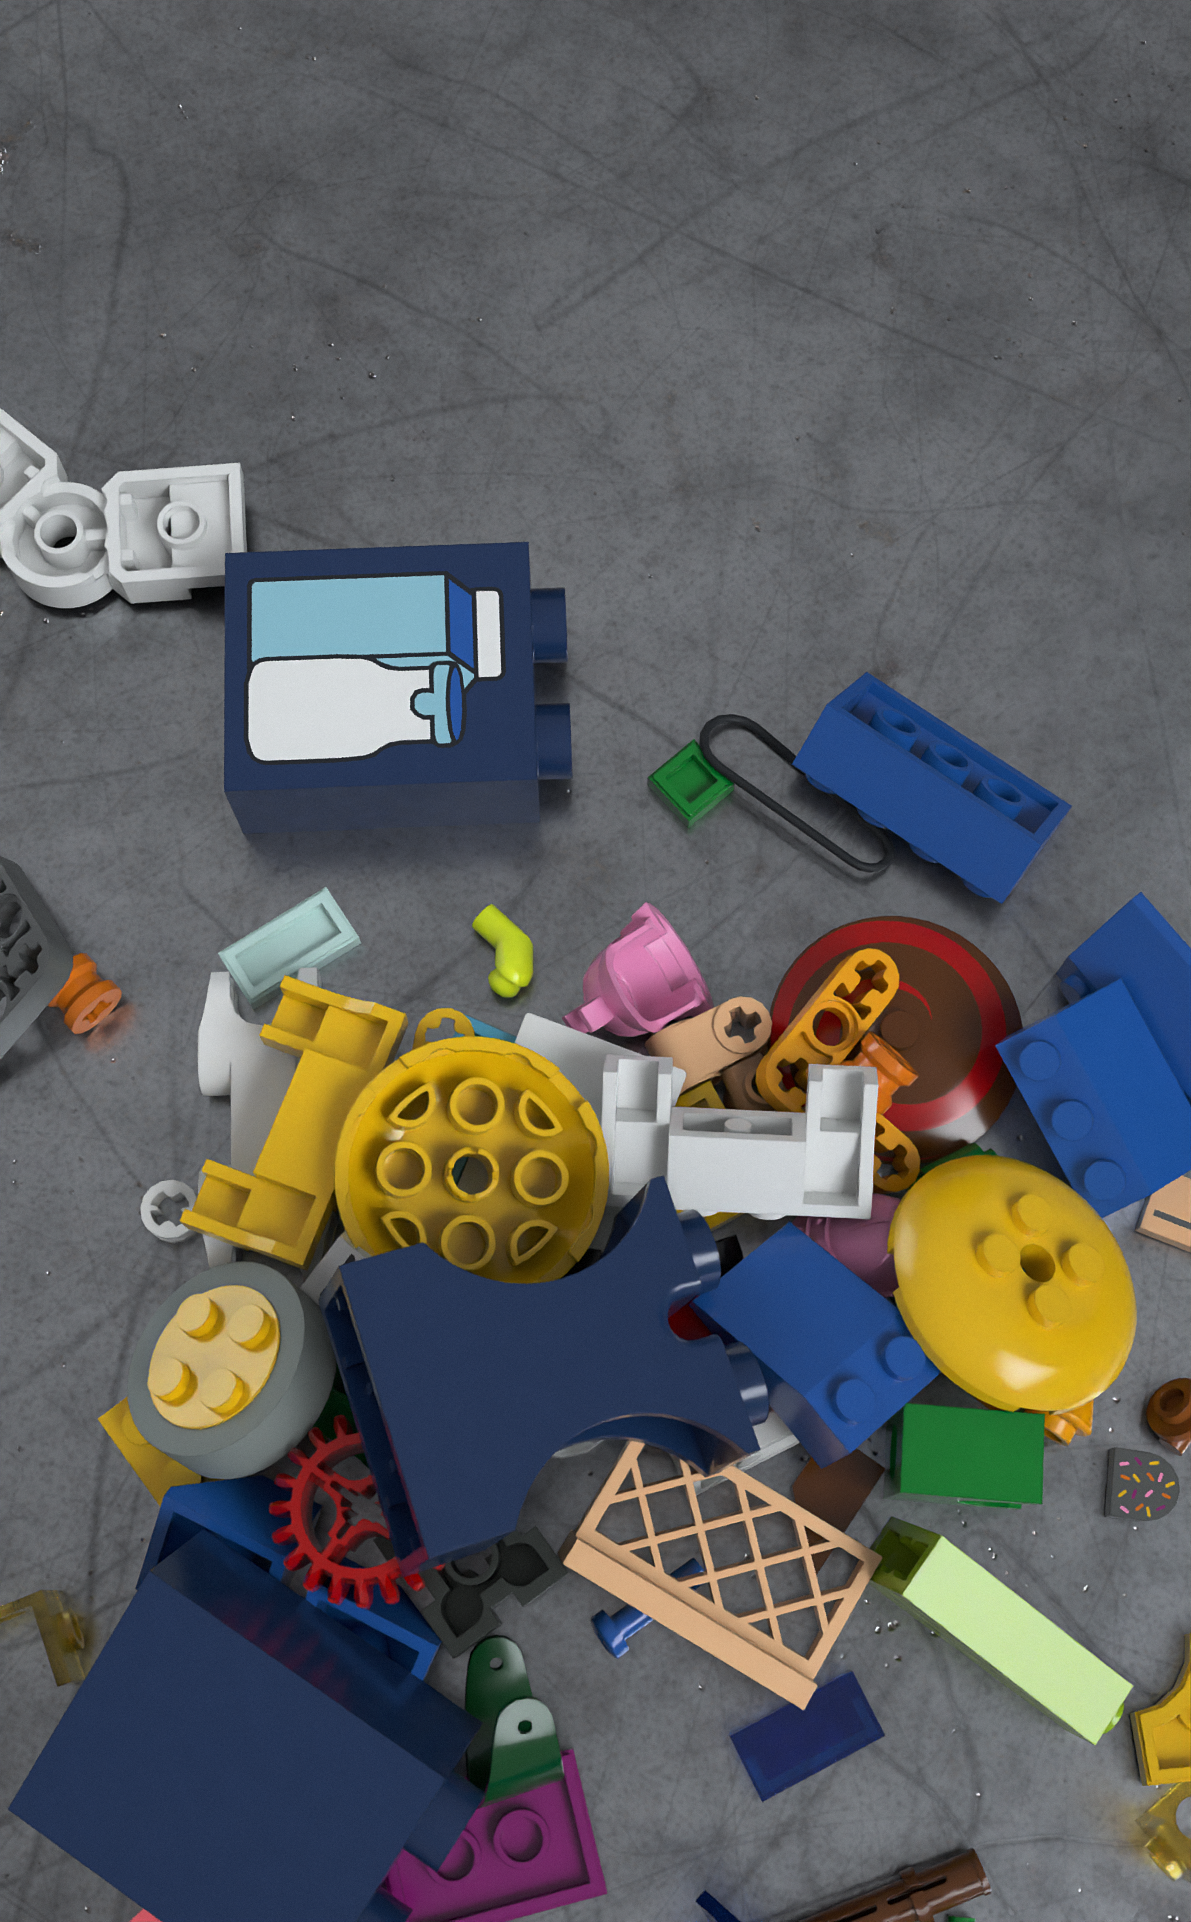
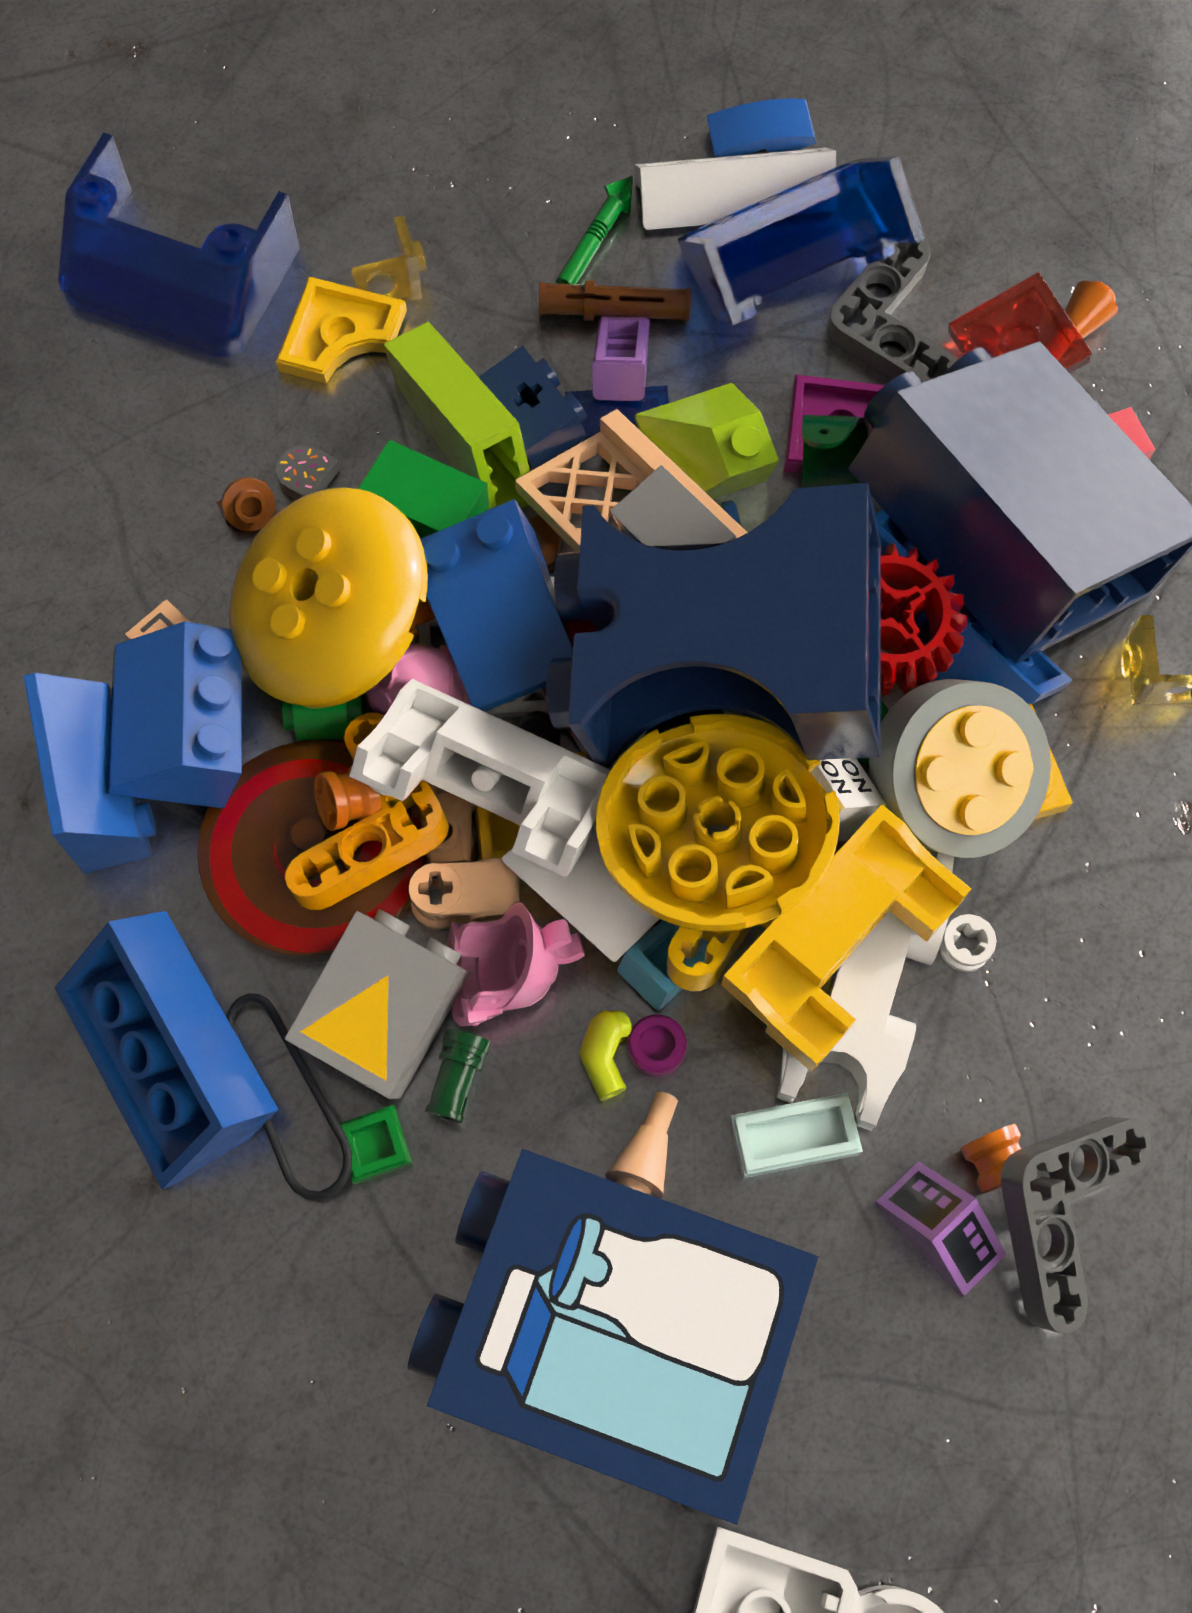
camera: 160 degrees left, 5 degrees down
none -> light grey brick [285,909,471,1099]
none -> dark green pin [425,1028,491,1123]
none -> dark blue brick [479,346,588,470]
none -> medium lavender slope [592,316,650,401]
none -> light nougat cone [605,1091,678,1199]
none -> light grey slope [610,465,737,551]
none -> magenta tile [627,1014,687,1077]
none -> lime slope [634,383,780,499]
none -> slope [874,1161,1006,1297]

